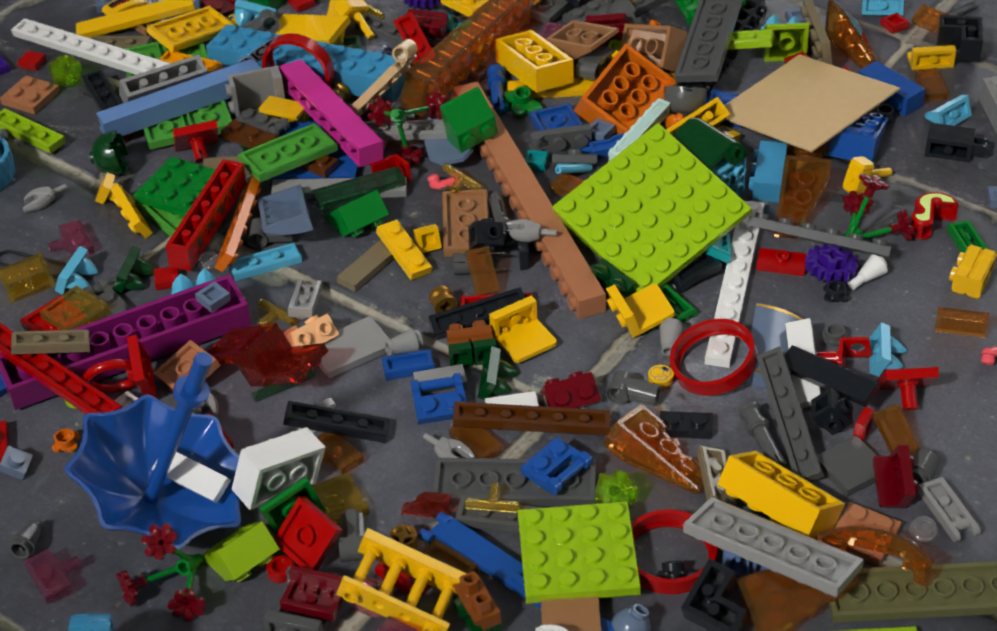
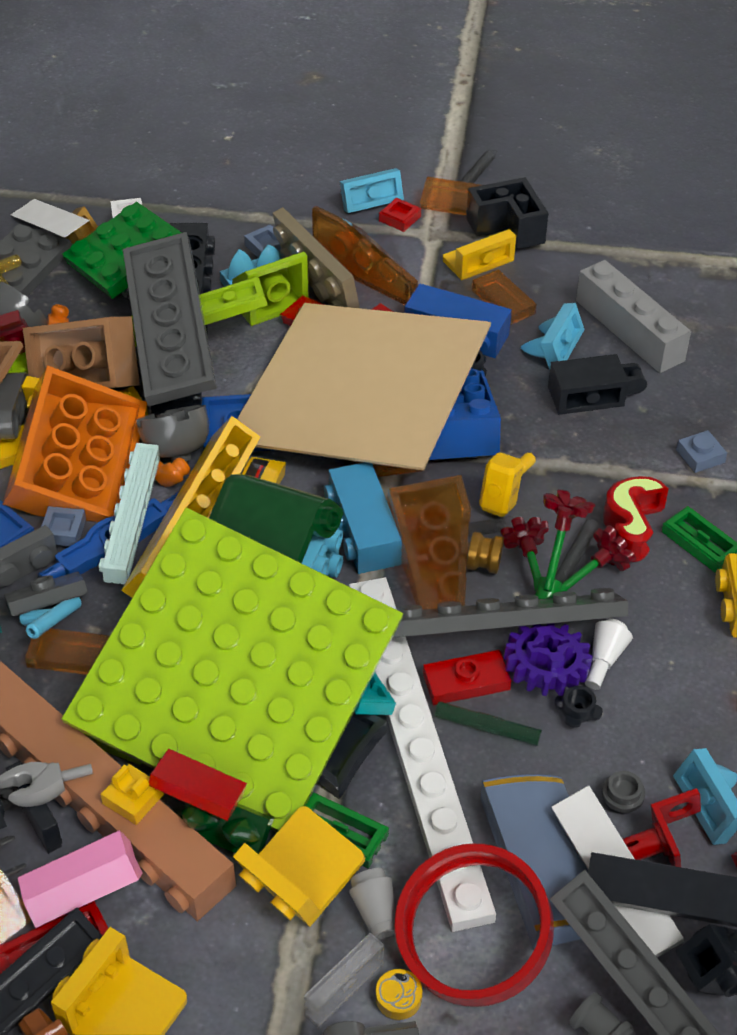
camera: 30 degrees left, 5 degrees up
none -> bright pink piece [18,830,143,928]
none -> yellow tile [100,764,164,825]
none -> red tile [149,748,247,821]
none -> clear tile [304,933,384,1029]
none -> clear green piece [435,701,542,746]
none -> pearl gold wheel [467,532,504,574]

